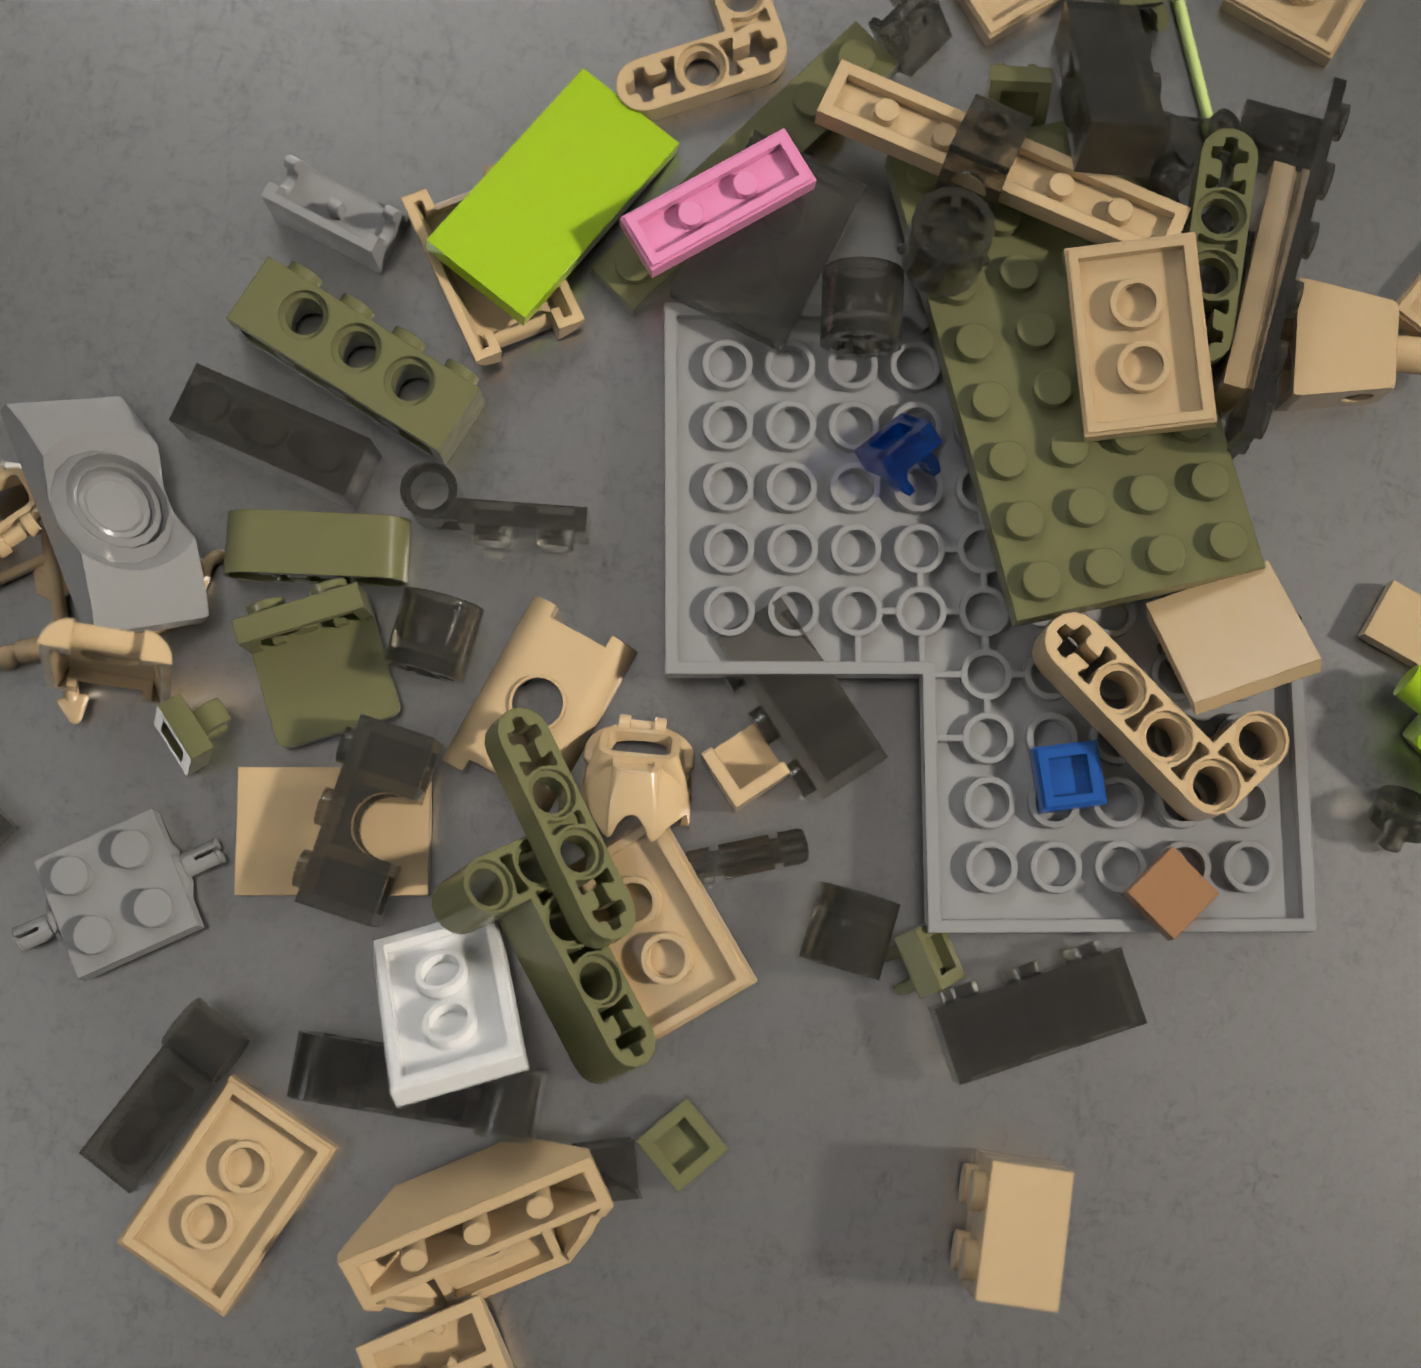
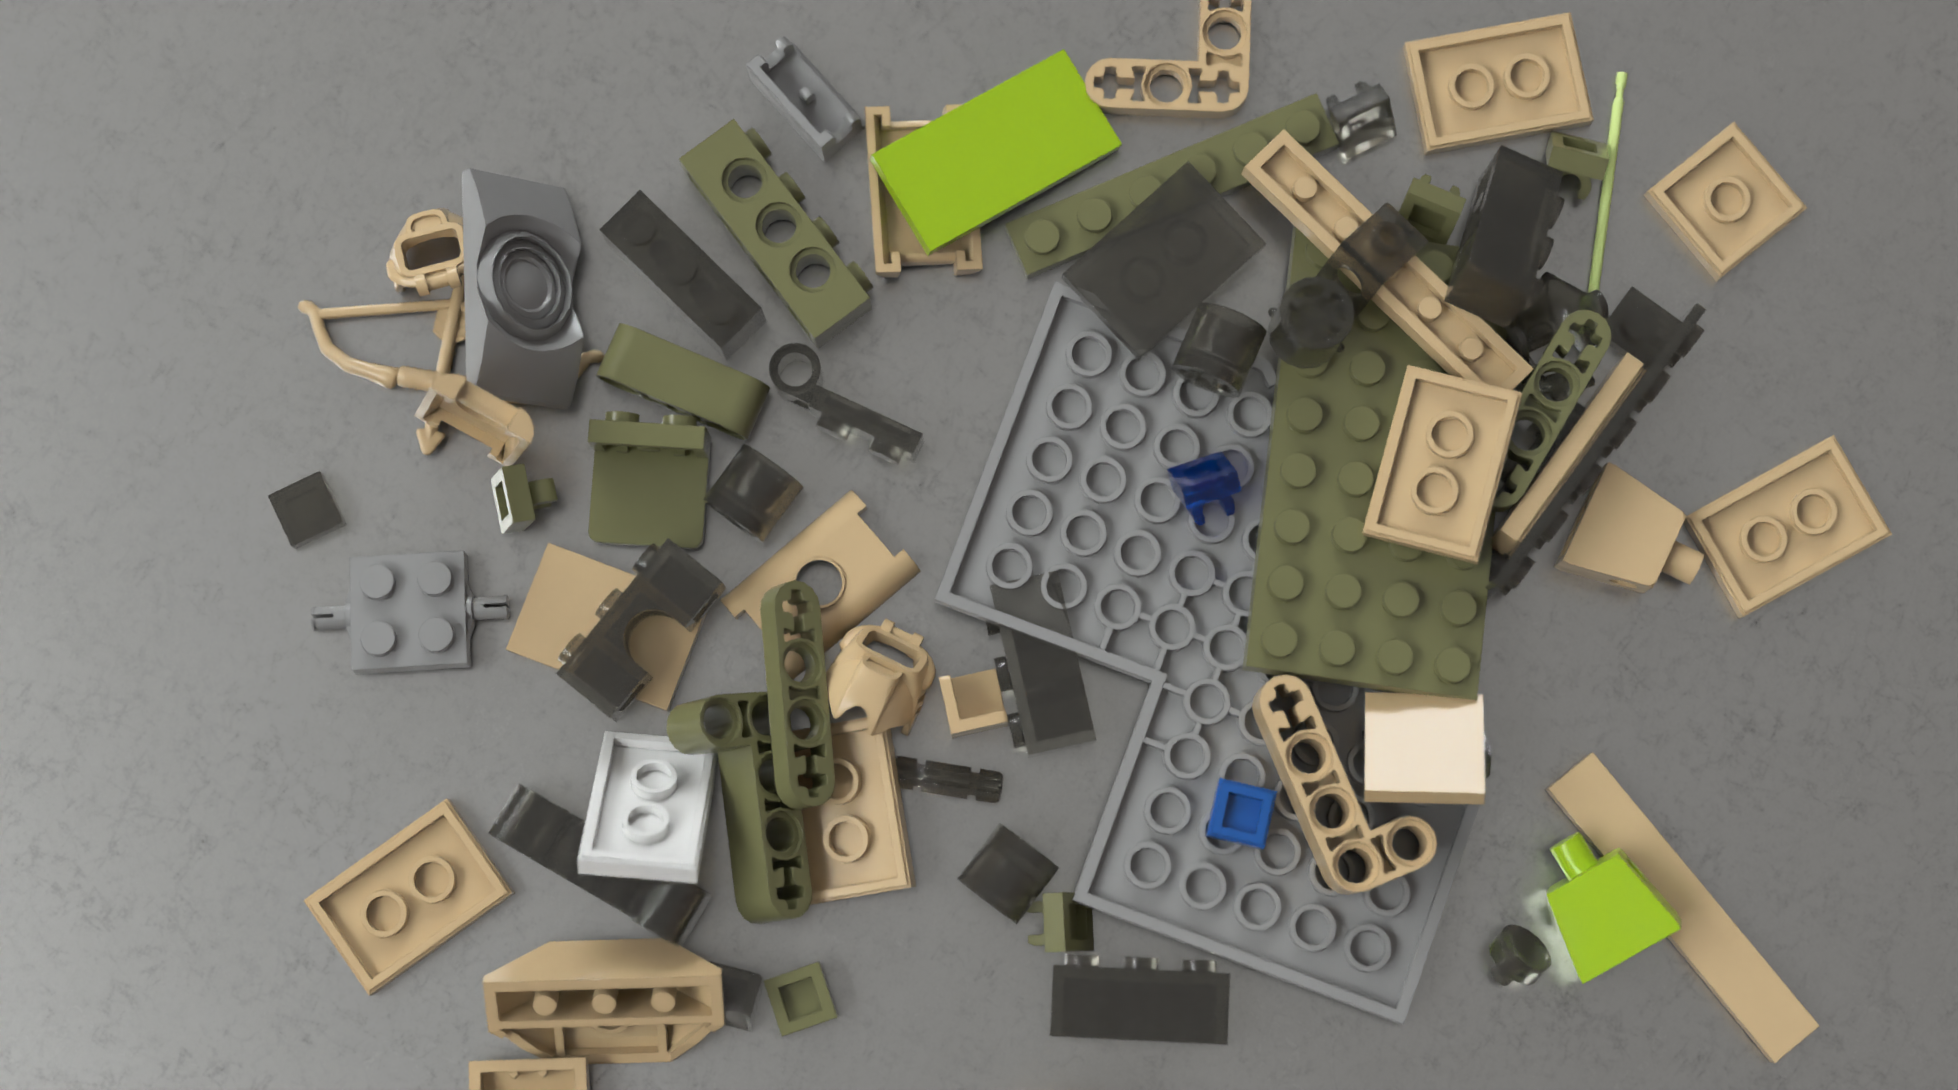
camera: 25 degrees right, 0 degrees up
clear smoke plate [79,997,252,1194] -> none
bright pink tile [620,128,817,278] -> none
medium nougat tile [1122,846,1220,941] -> none

